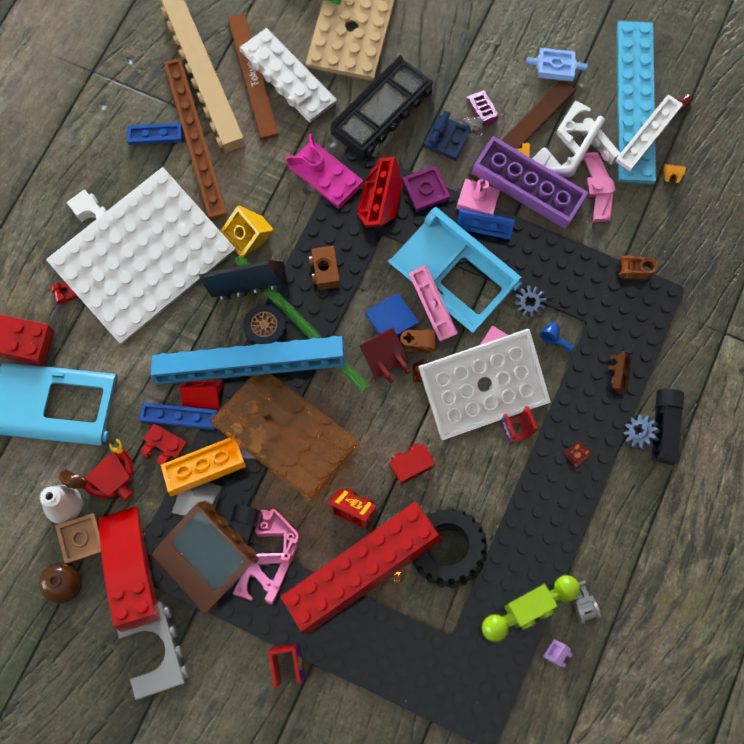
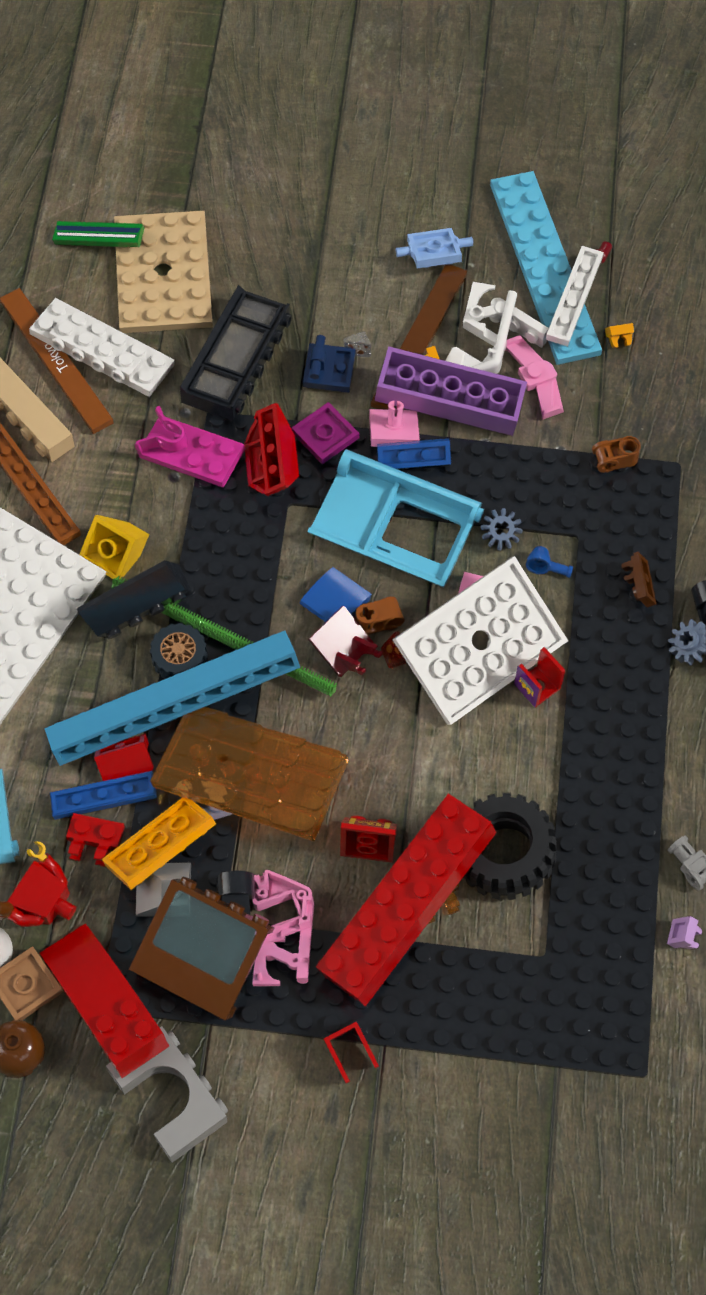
camera: 20 degrees left, 10 degrees down
dark orange brick [309,246,340,290] -> none
red piece [389,443,435,485] -> none
bright pink plate [409,265,458,342] -> none
slope [468,91,498,127] -> none
lime brick [482,575,580,642] -> none
clear red slope [563,440,593,468] -> none

